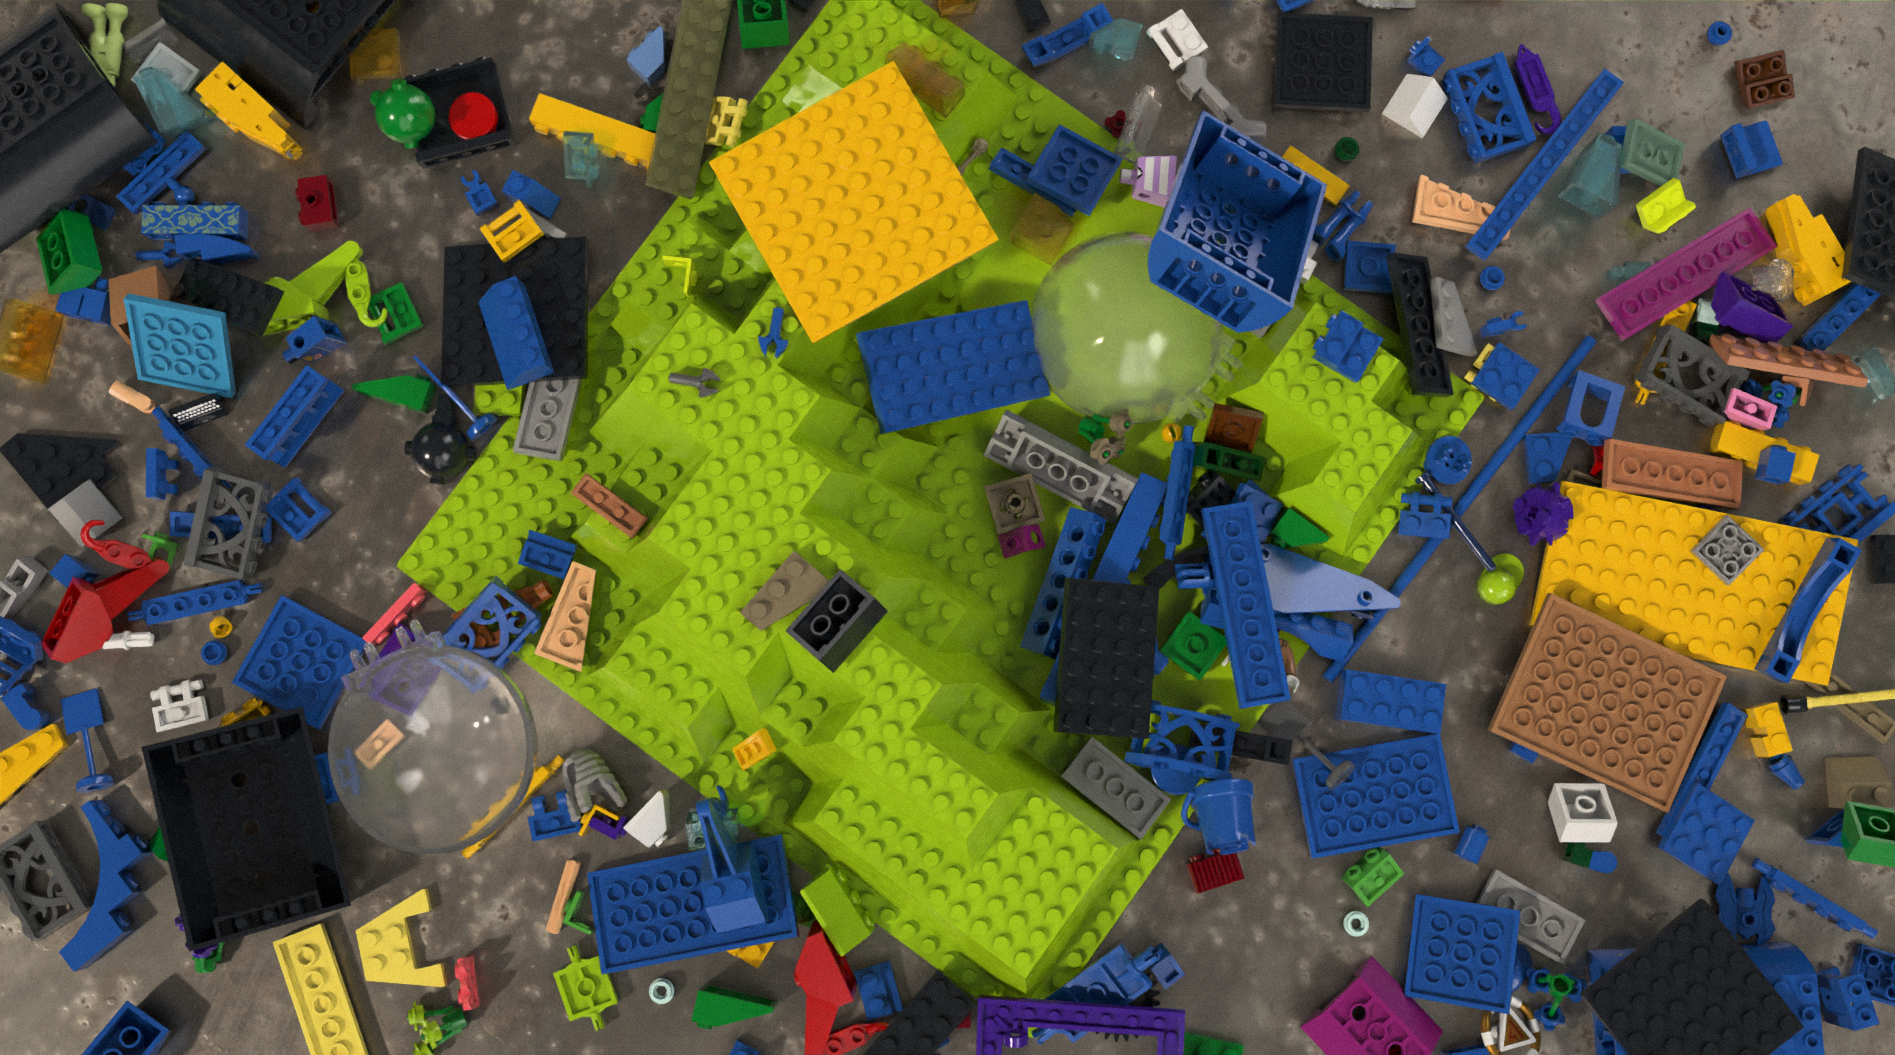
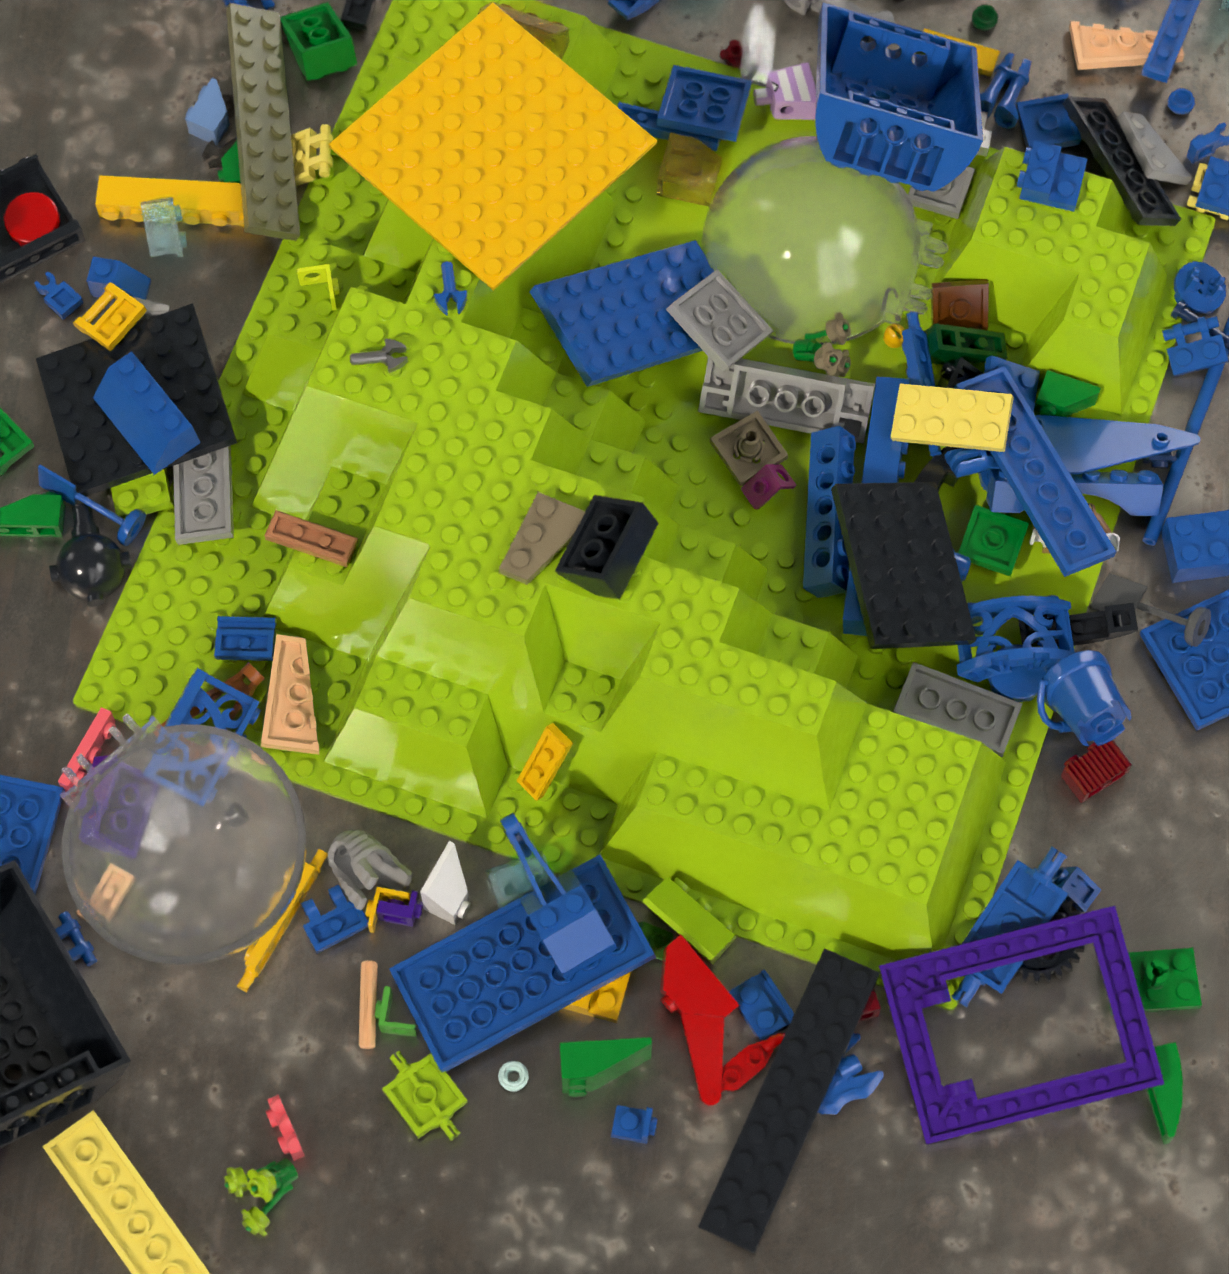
camera: 15 degrees left, 15 degrees down
light yellow wing [356,888,447,987] -> none
none -> light grey plate [666,269,773,372]
none -> light yellow plate [891,384,1014,452]

